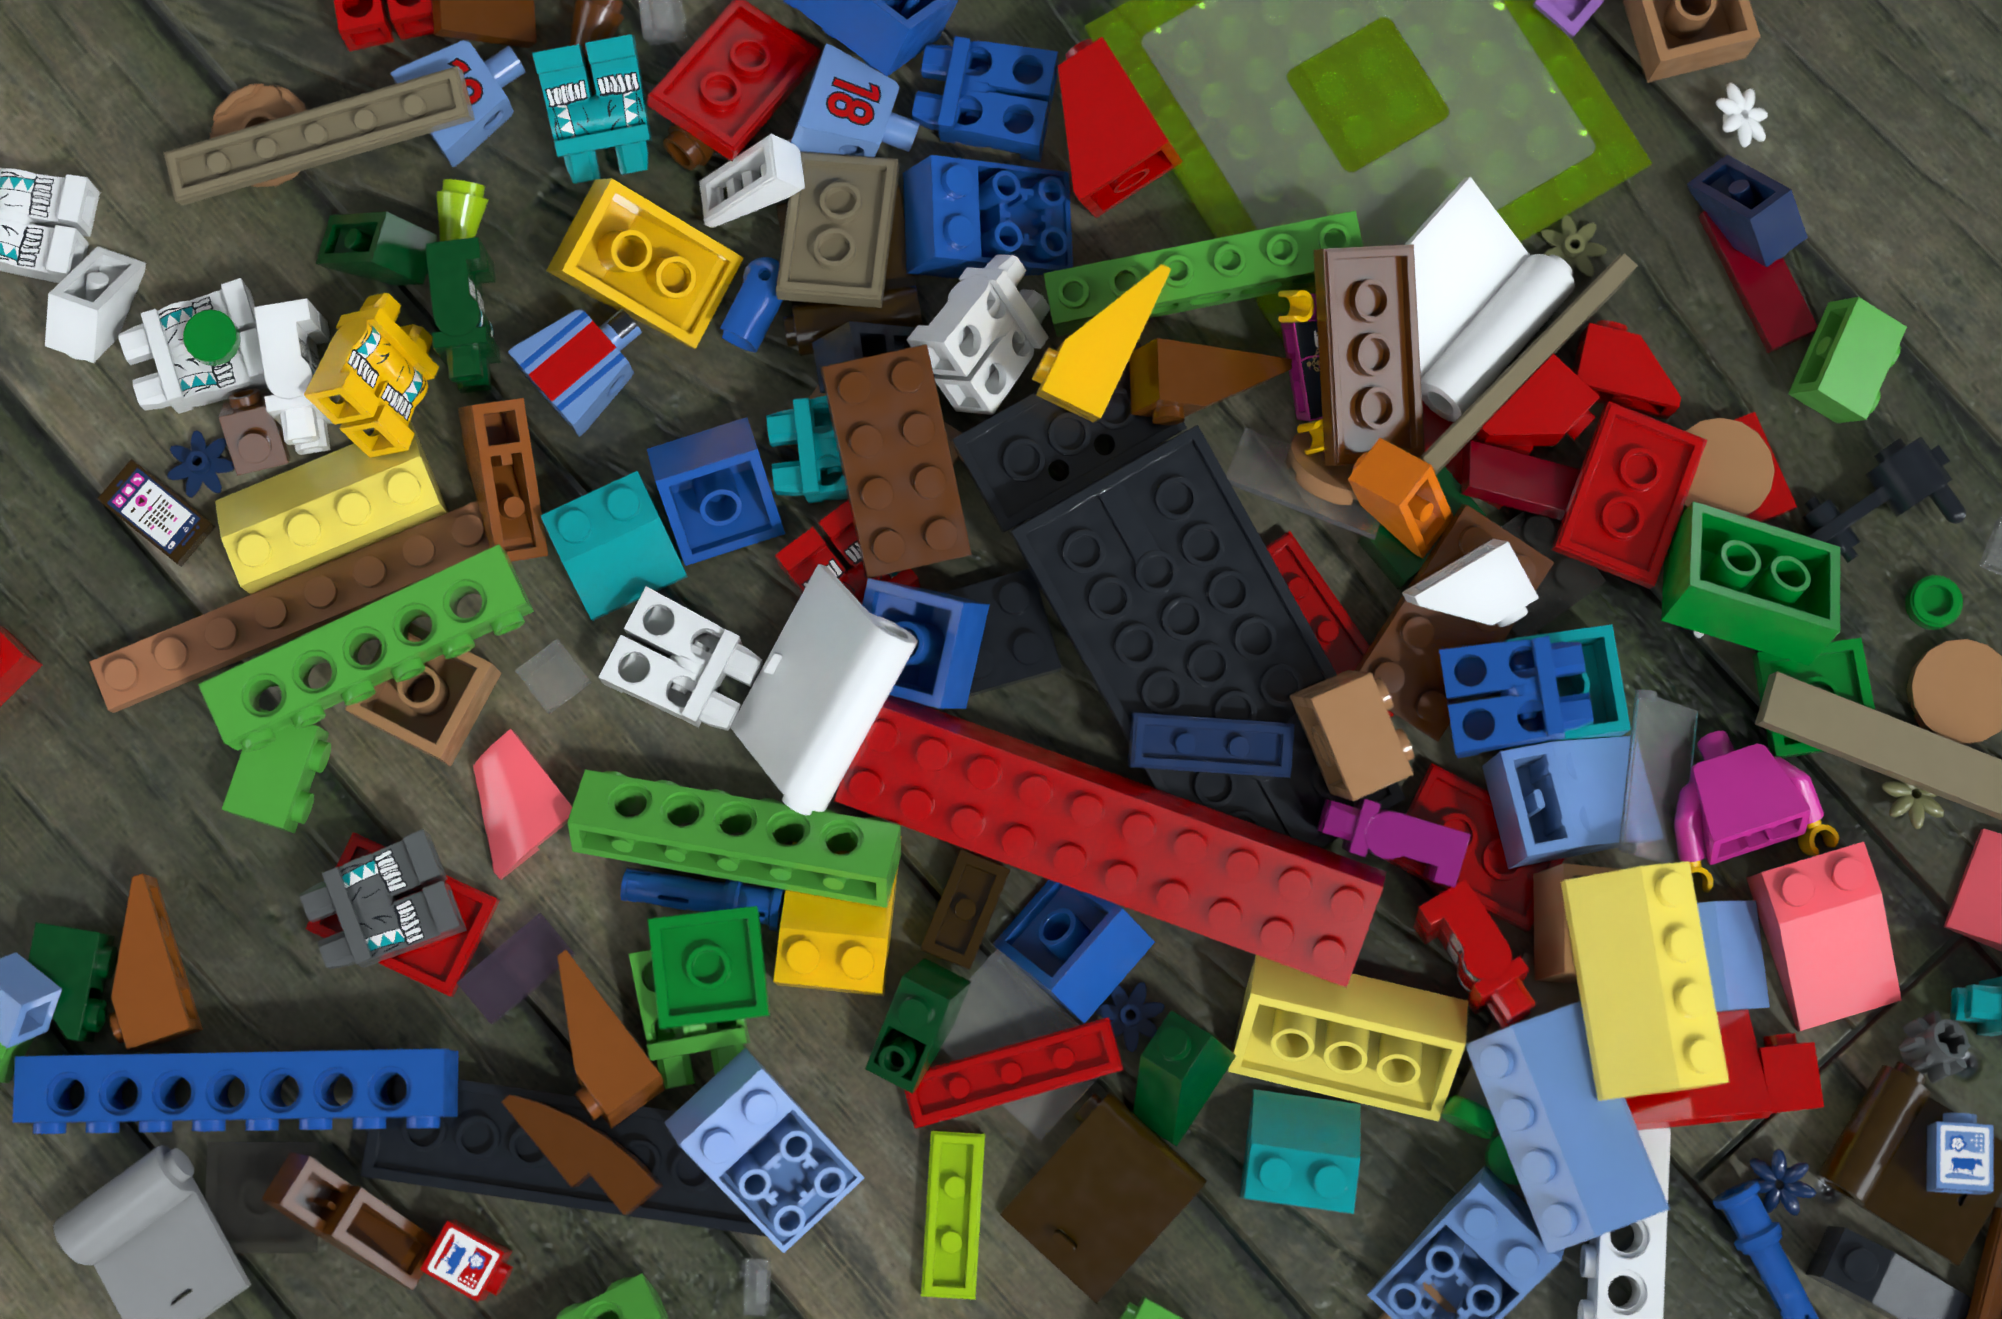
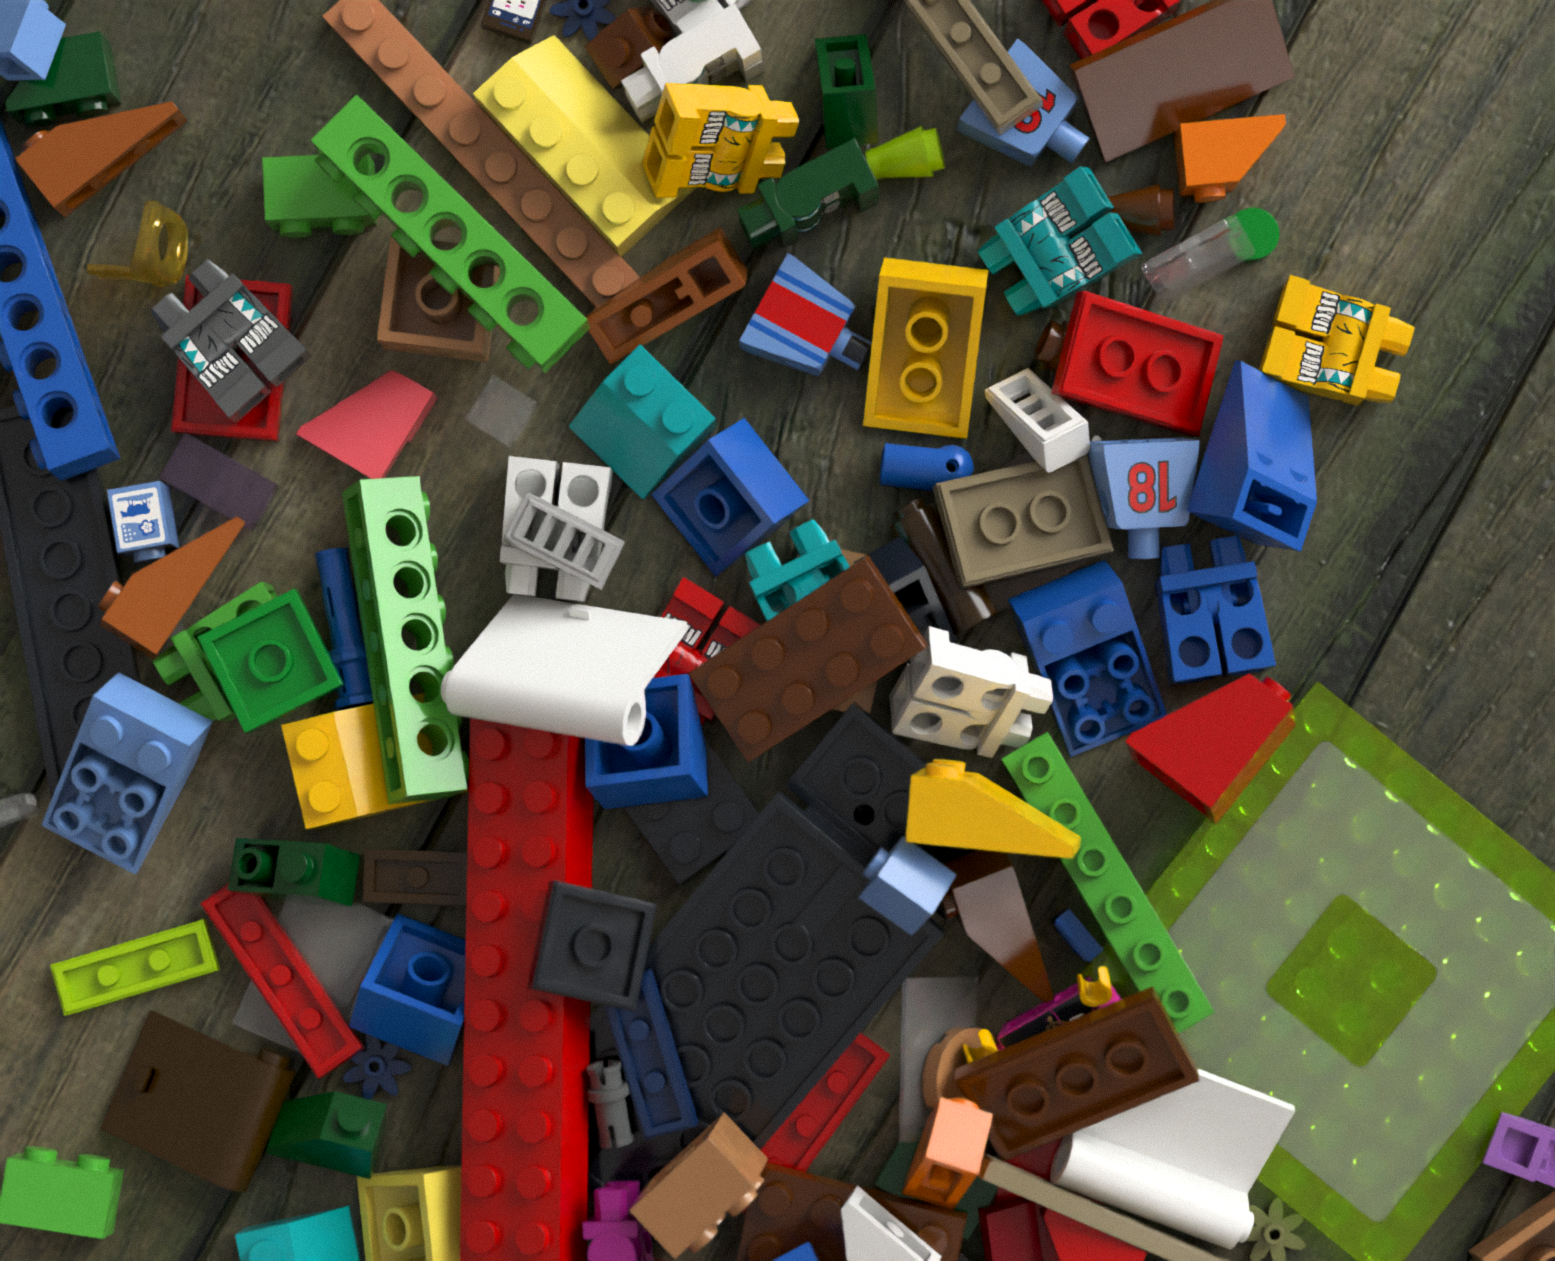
camera: 70 degrees right, 5 degrees up
reddish brown slope [502,1095,664,1215] -> none
none -> clear yellow piece [87,200,189,287]
none -> brick [107,481,179,564]
none -> light grey slope [503,492,626,590]
none -> black tile [527,880,657,1011]
none -> dark grey pin [586,1059,634,1148]
none -> medium blue brick [858,837,957,935]
none -> blue tile [1050,908,1103,962]

